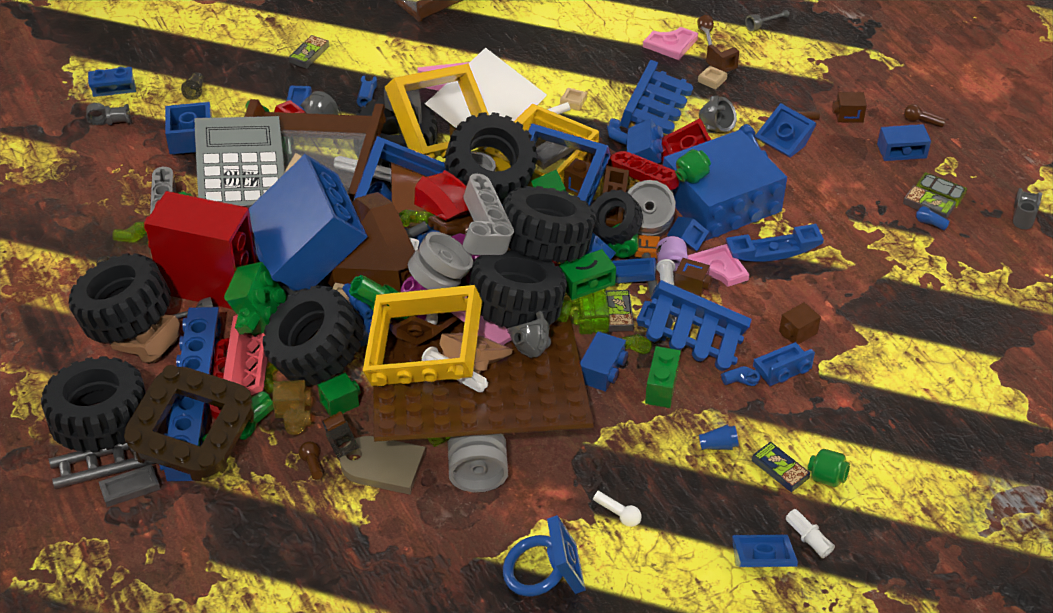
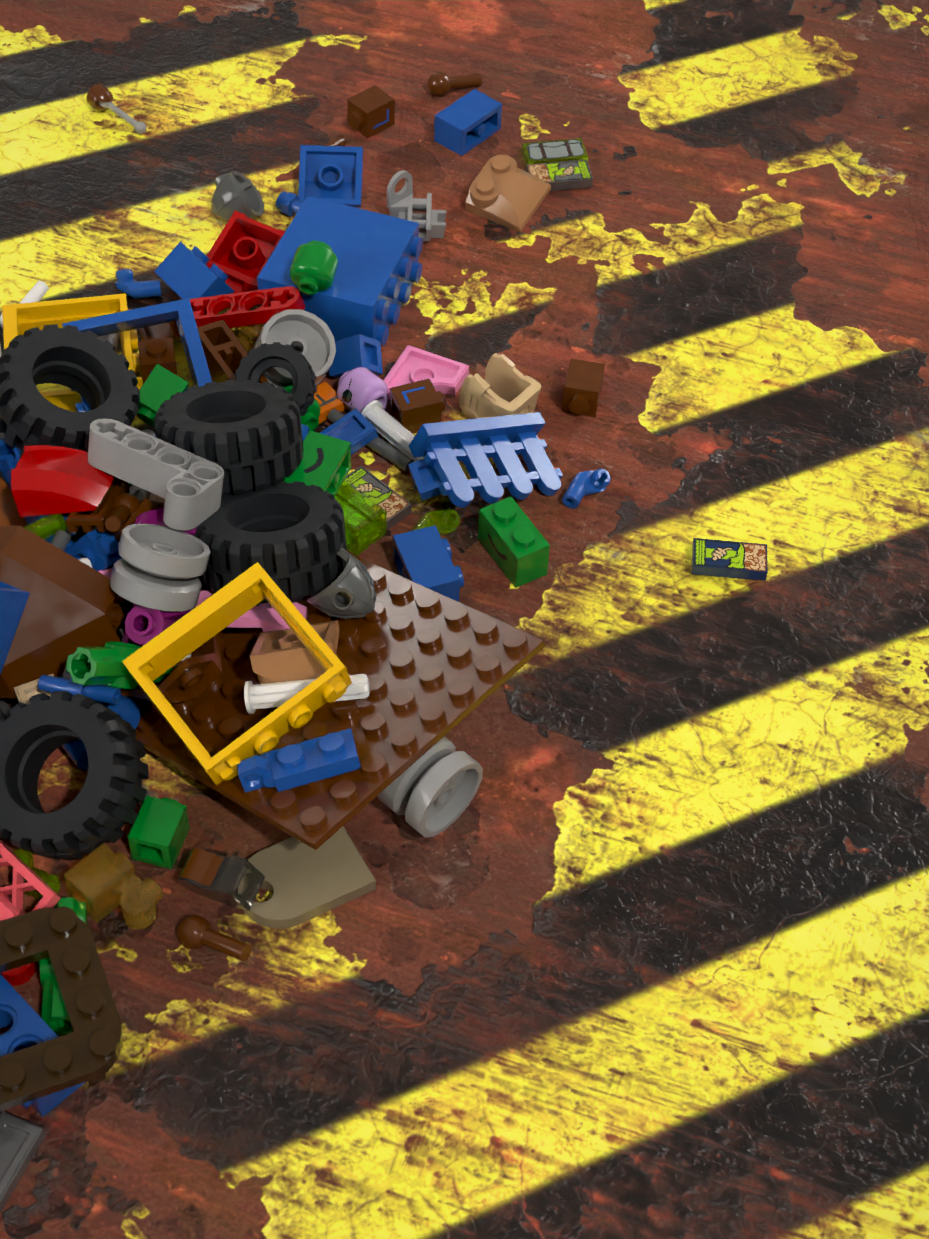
camera: 45 degrees left, 5 degrees up
blue tile [503,515,586,597] -> none
tan tile [560,87,587,111] -> none
white bar [593,491,642,527] -> none
blue fence [621,60,693,134] -> none
bright pink tile [643,27,698,60] -> none
tan tile [698,66,727,90] -> none
blue cone [699,424,739,450] -> none
reddish brown panel [706,44,740,72] -> none
blue slope [726,224,824,262] -> none
blue slope [732,535,798,567] -> none
dark grey hinge [745,10,790,31] -> none
blue bracket [753,342,815,386] -> none
white axle [786,509,835,558] -> none
green head [808,449,850,487] -> none
blue arm [916,206,950,231] -> none
dark grey piece [1012,188,1042,230] -> none
none -> blue hinge [237,728,361,792]
none -> light grey piece [387,170,446,241]
none -> tan piece [459,353,541,419]
none -> medium nougat slope [465,155,551,232]

